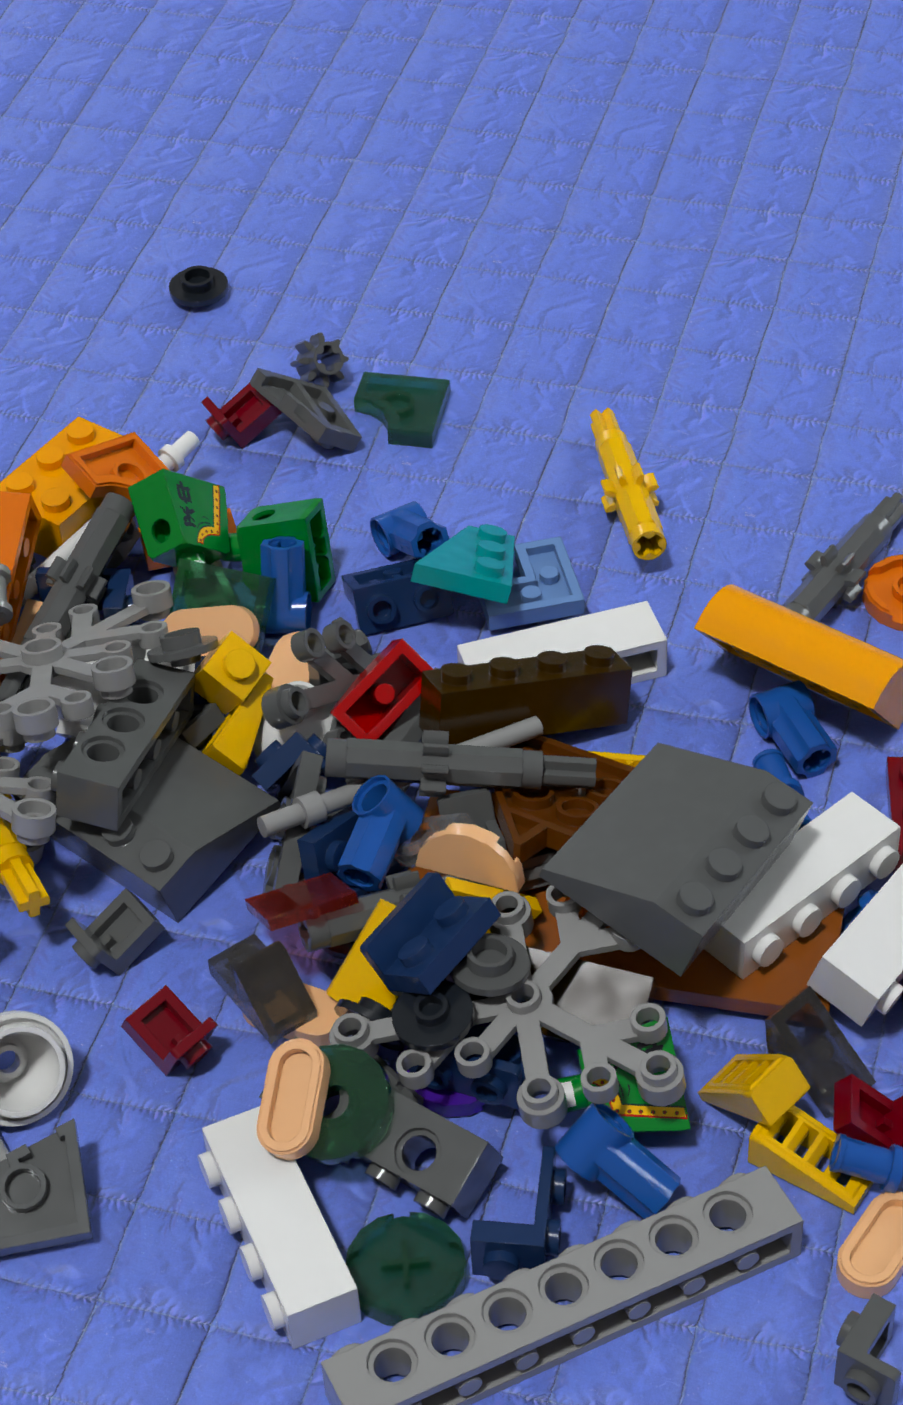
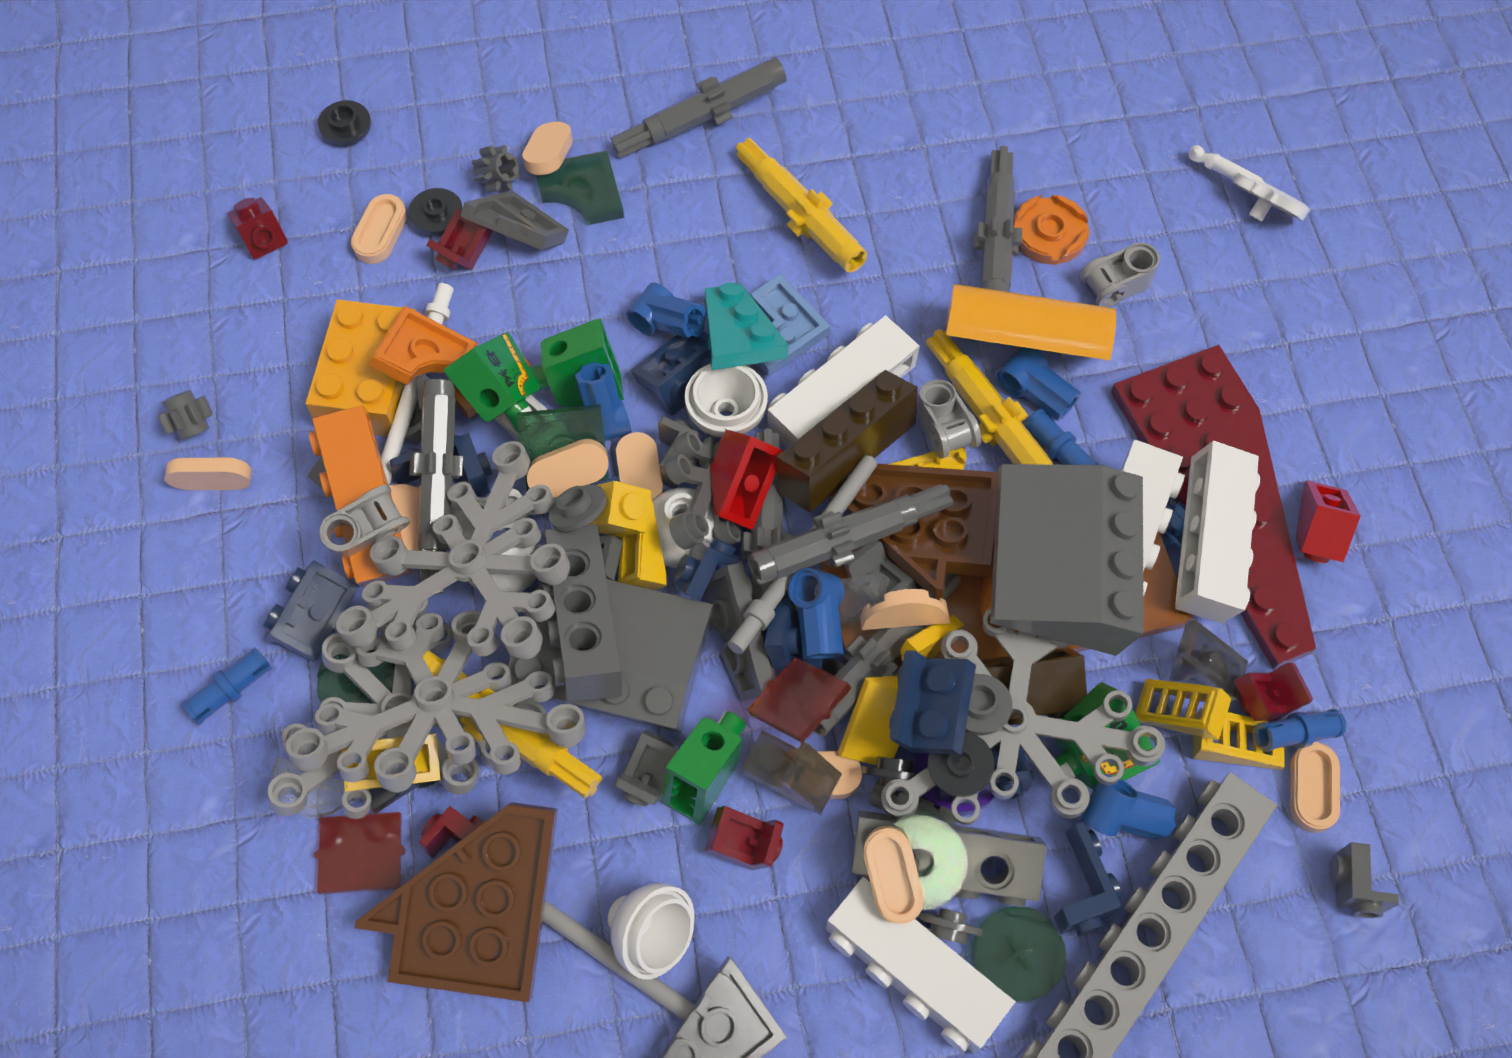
camera: 30 degrees left, 20 degrees up
none -> dark red bracket [226,197,288,259]
none -> light nougat tile [351,194,407,264]
none -> black piece [409,188,463,235]
none -> light nougat tile [522,122,573,175]
none -> dark grey piece [610,57,787,158]
none -> green torso [662,711,746,825]
none -> white piece [685,364,768,438]
none -> dark grey piece [917,907,984,944]
none -> light grey piece [919,380,982,459]
none -> yellow piece [926,329,1053,465]

